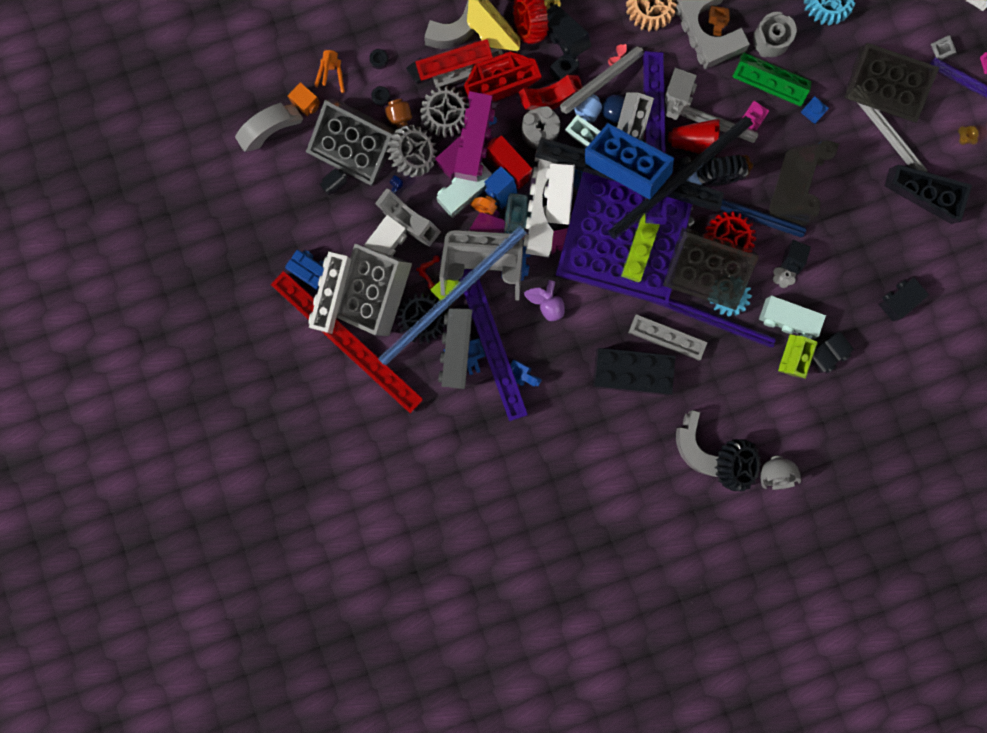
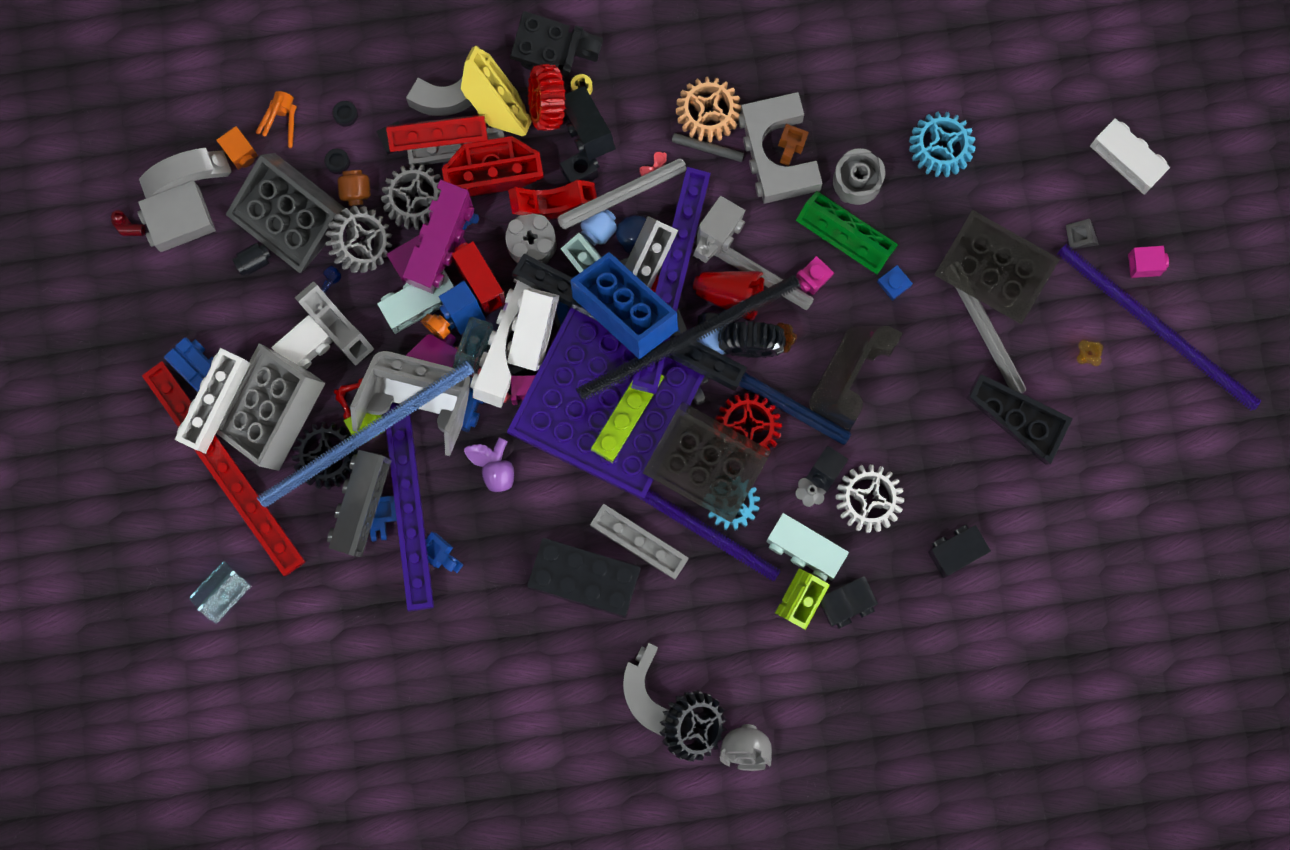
camera: 15 degrees right, 5 degrees down
none -> dark red arm [111,210,145,236]
none -> light grey brick [137,180,216,252]
none -> clear light blue panel [189,561,251,624]
none -> dark grey bar [672,133,744,162]
none -> white gear [835,464,904,533]

